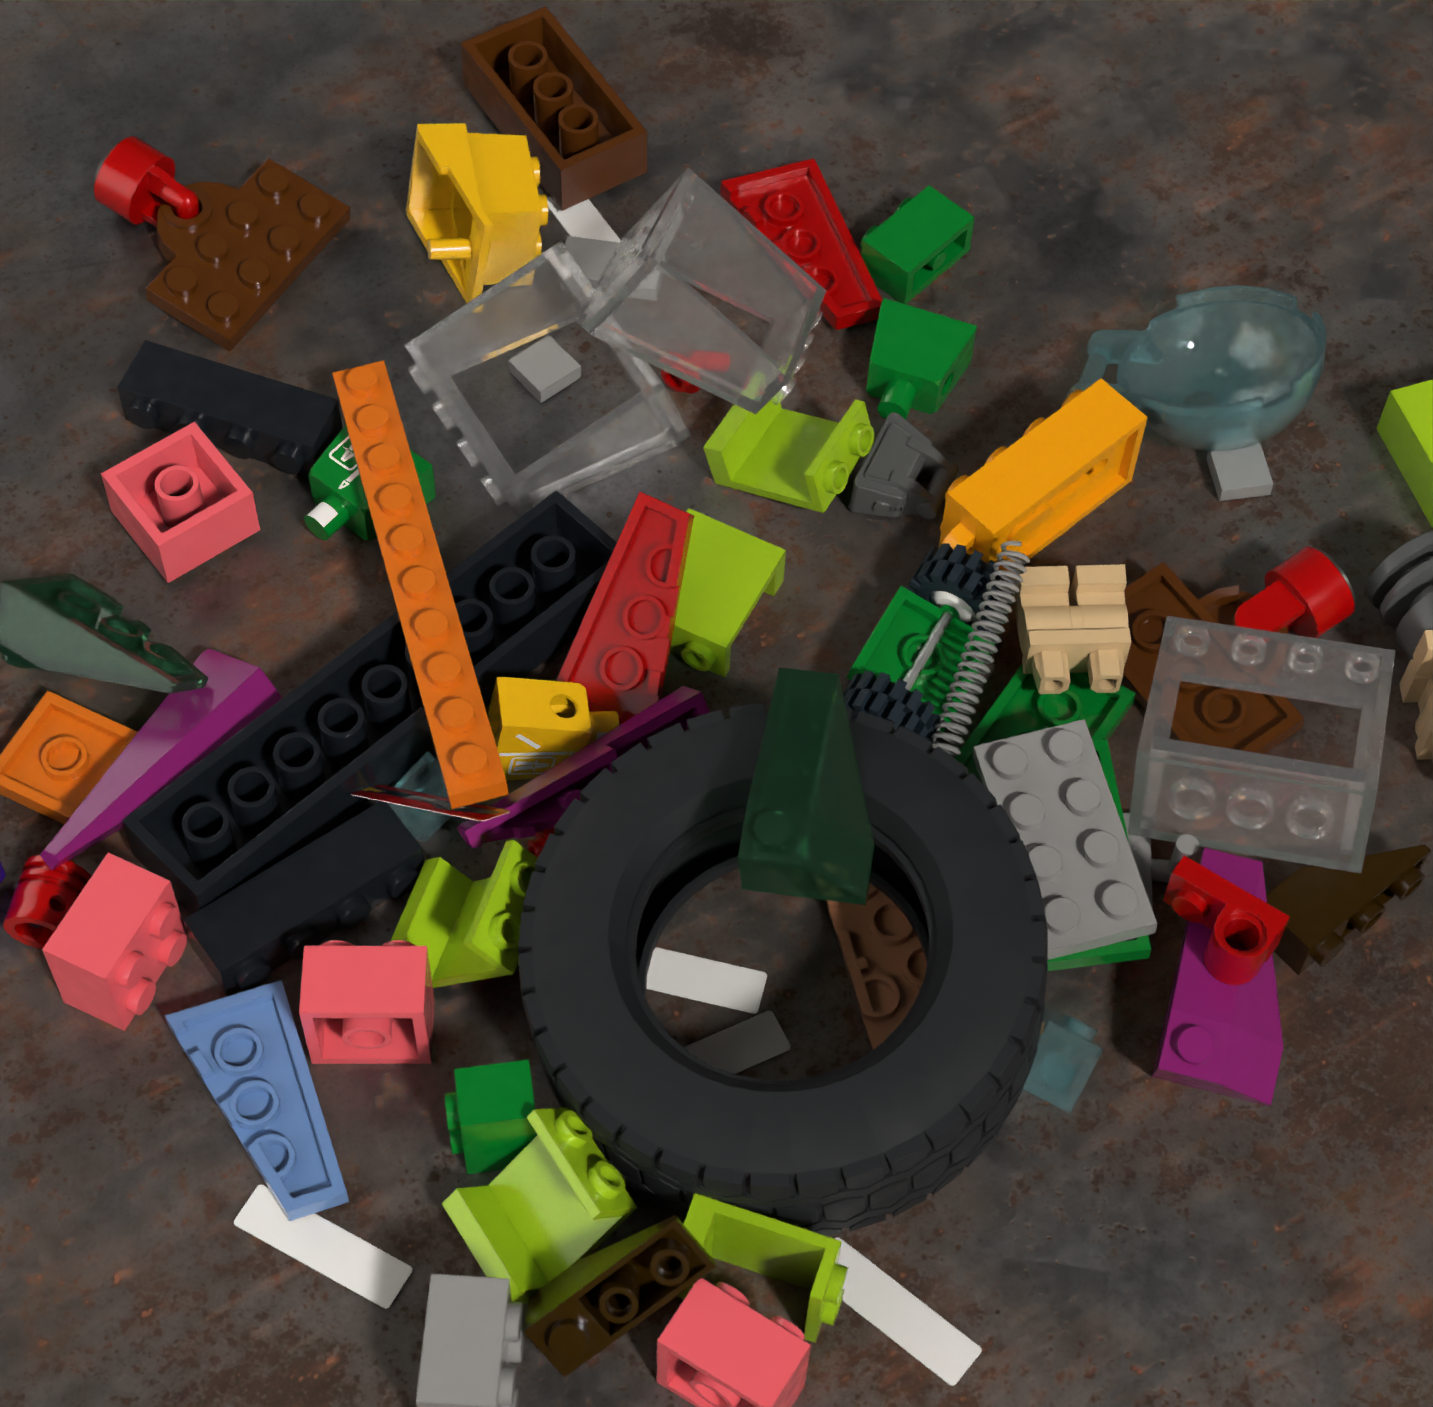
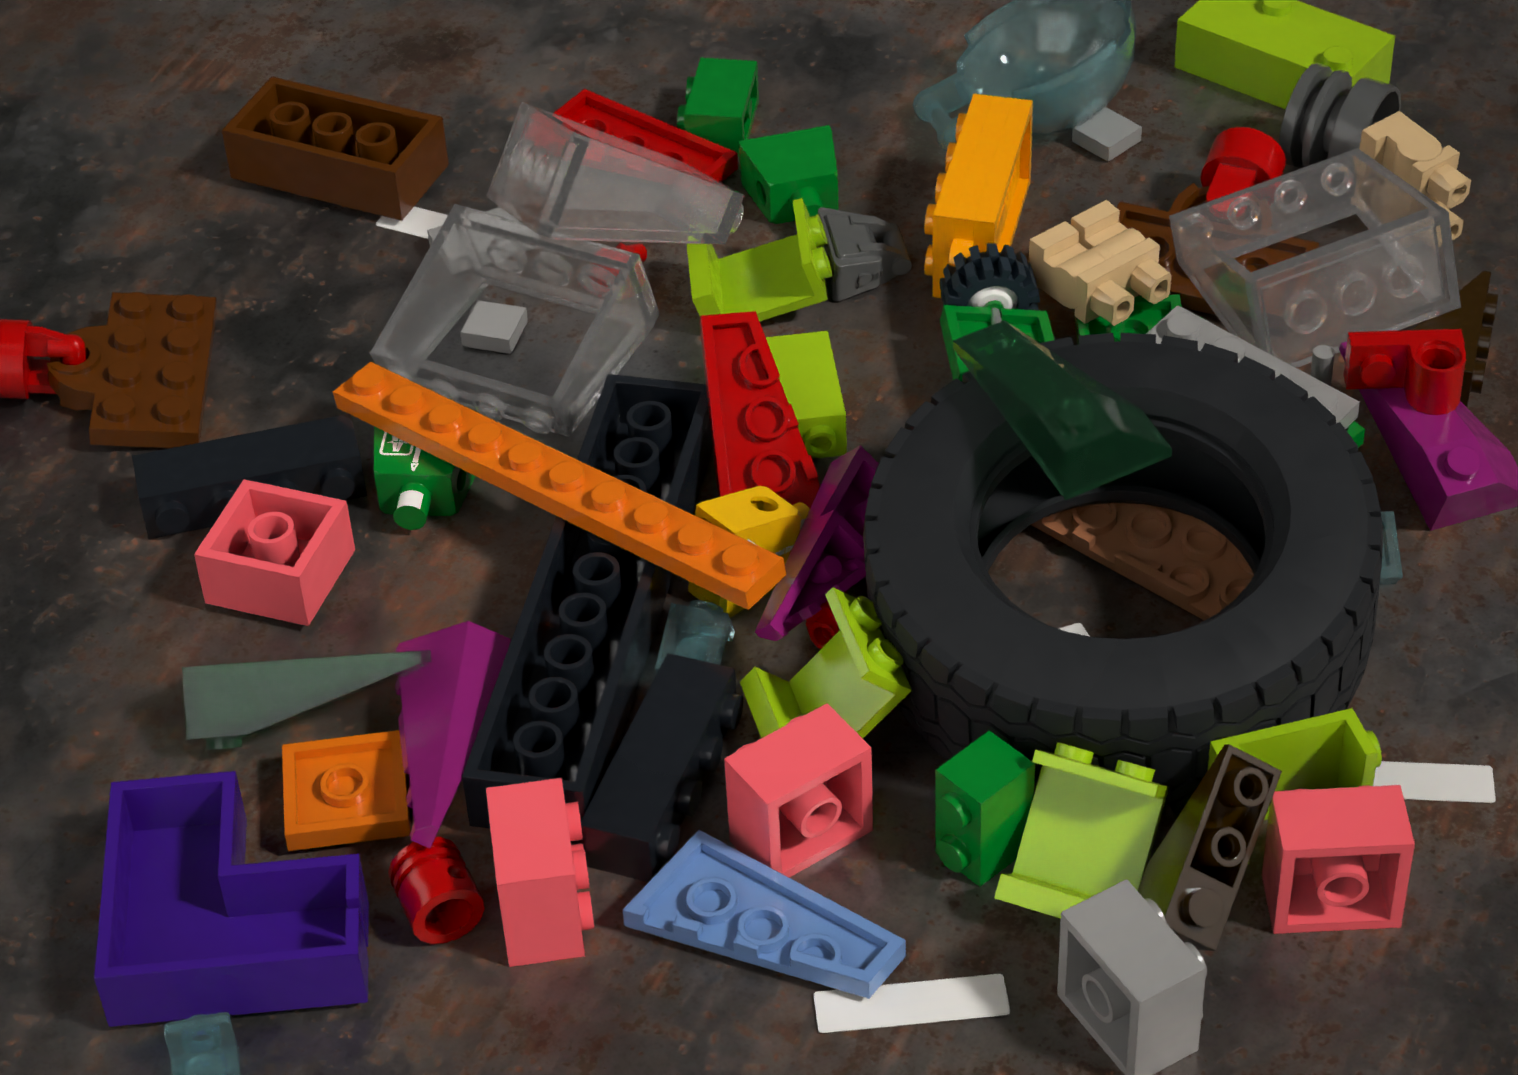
camera: 30 degrees left, 15 degrees down
sticker [350,785,511,821] -> none
yellow piece [406,123,548,309] -> none
light grey piece [931,540,1030,756] -> none

